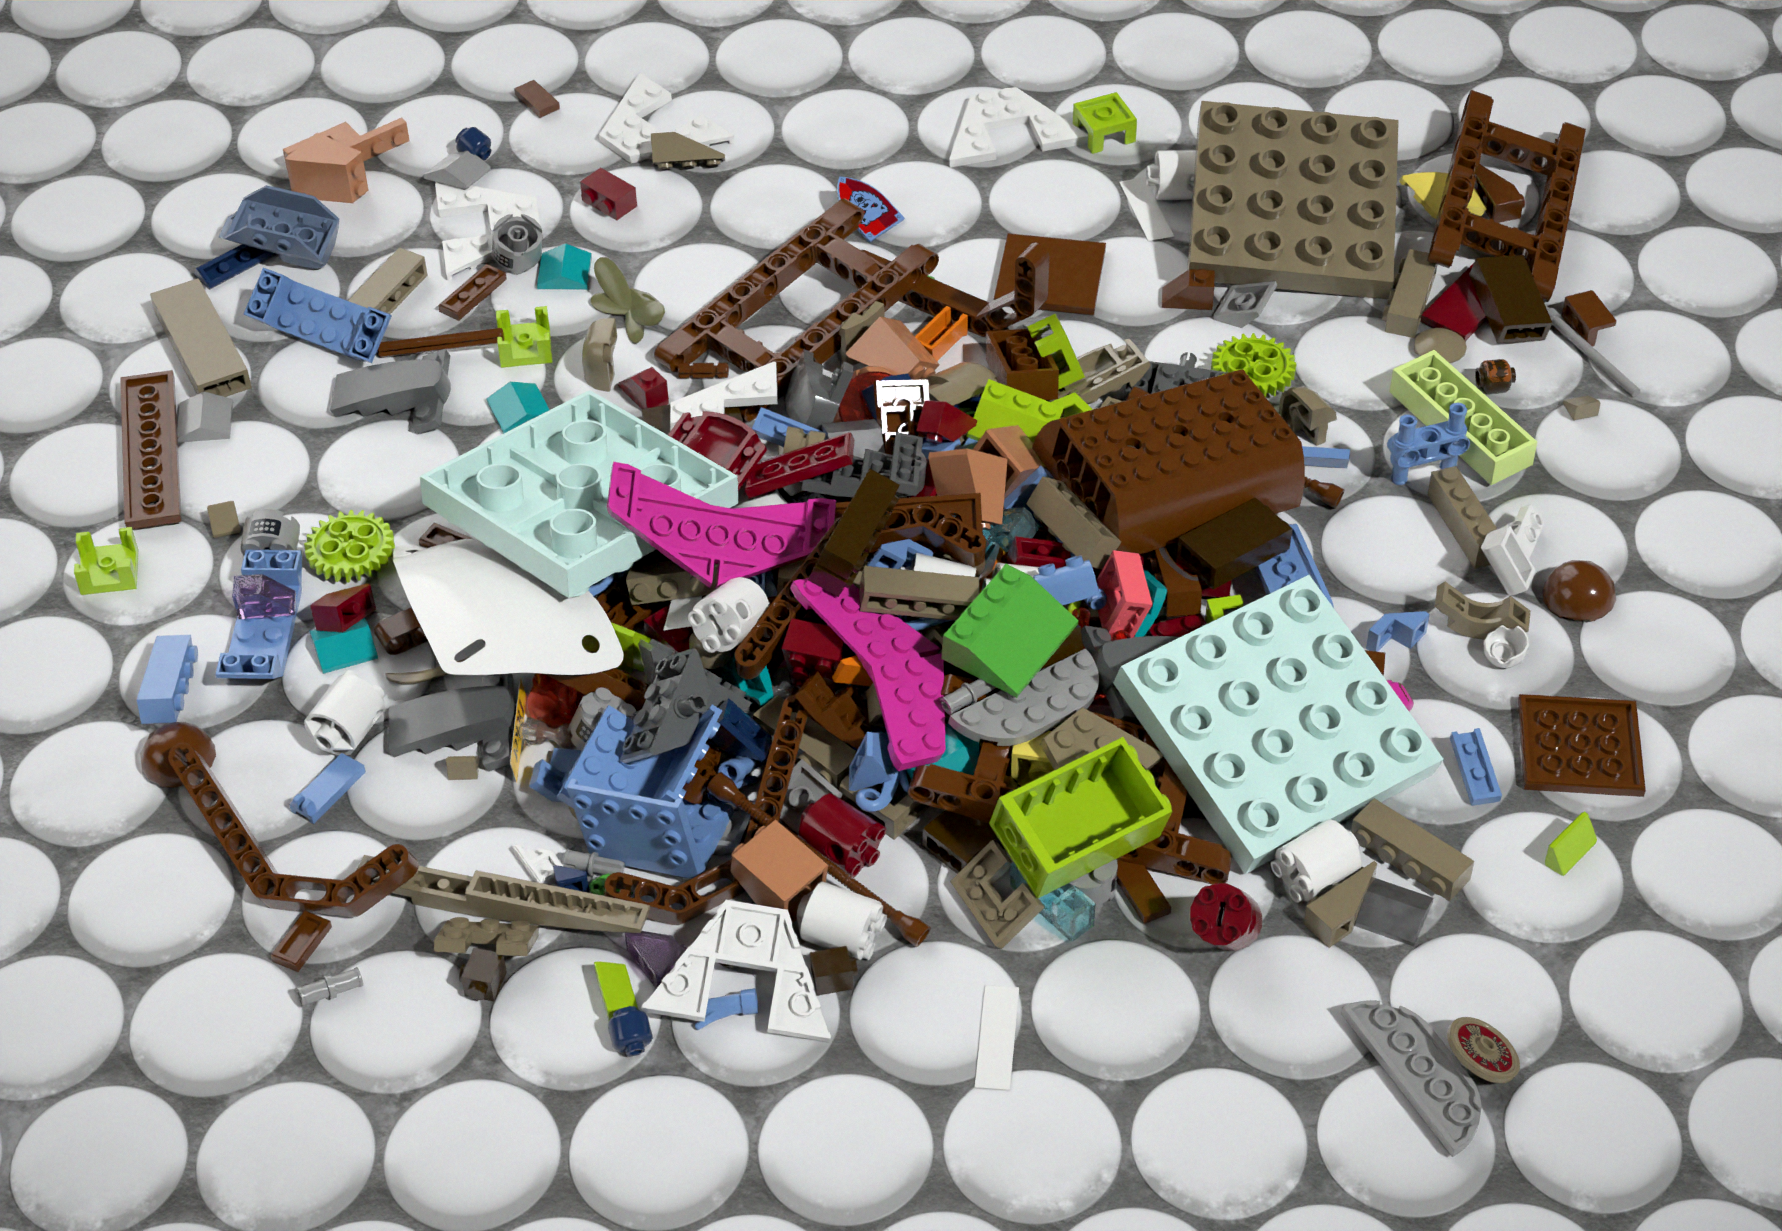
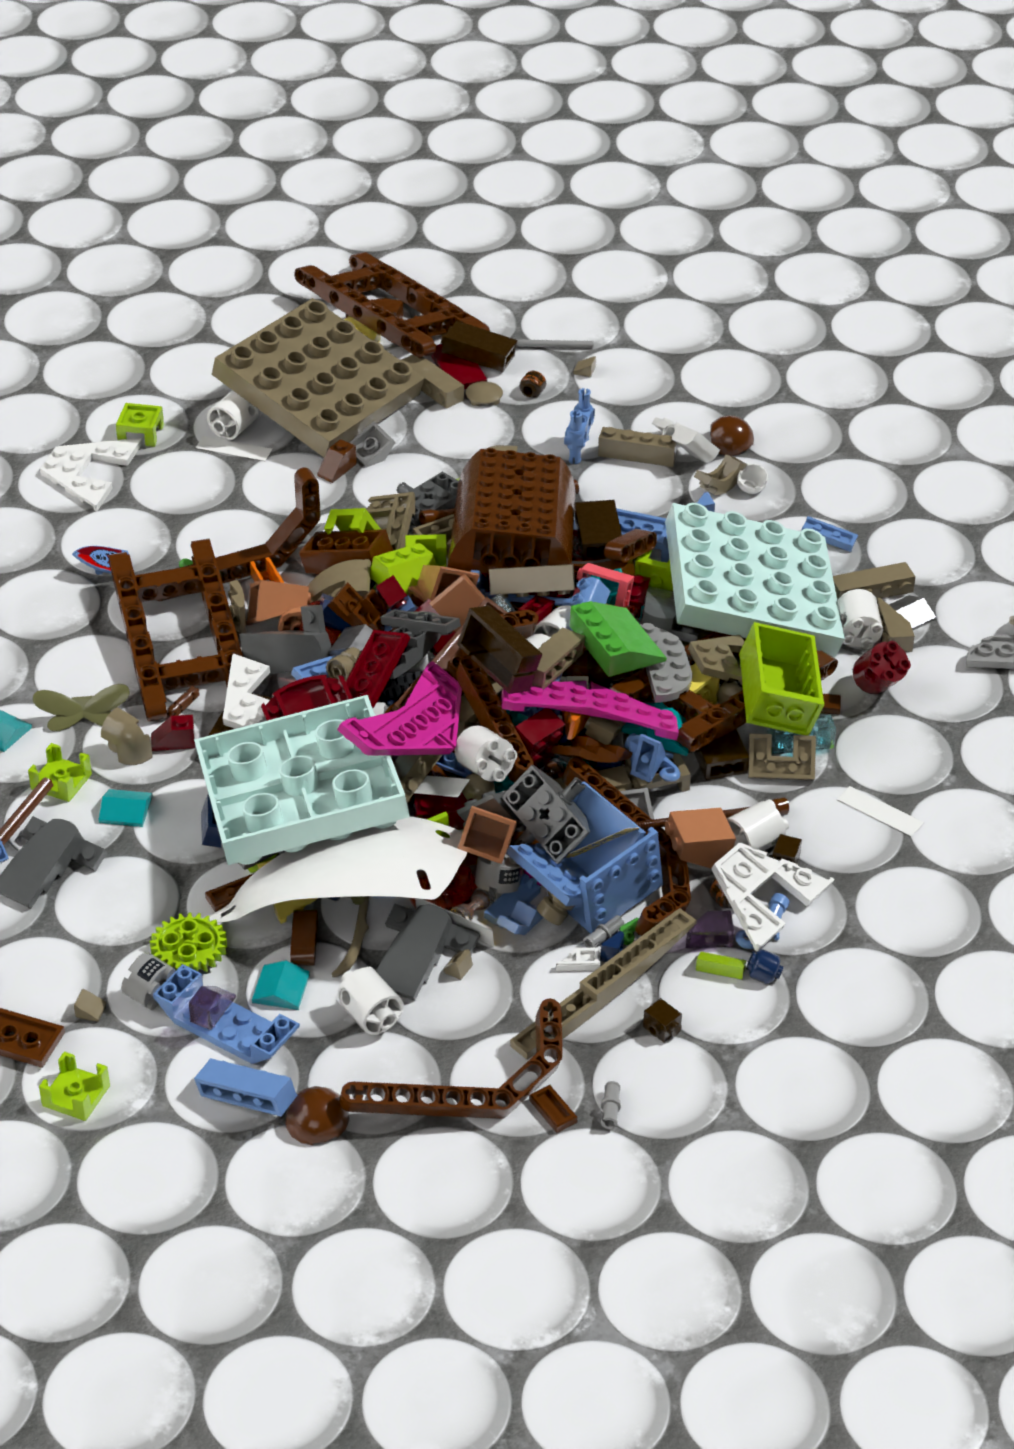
camera: 60 degrees left, 5 degrees down
medium blue hinge [289,753,366,824] -> none
dark red slope [310,584,376,632] -> none
dark tan plate [434,917,539,956] -> none
dark red cylinder [798,793,887,878] -> none
light grey axle [941,678,997,715] -> none
reddish brown tile [994,233,1106,315] -> none
lime gear [1211,333,1296,397] -> none
yellowish green brick [1390,350,1537,485] -> none
reddish brown tile [1518,694,1646,797] -> none
lime slope [1545,811,1597,876] -> none
reddish brown panel [1561,290,1617,346] -> none
none -> nougat slope [458,806,517,864]
none -> sticker [566,827,641,858]
none -> reddish brown beam [604,529,657,563]

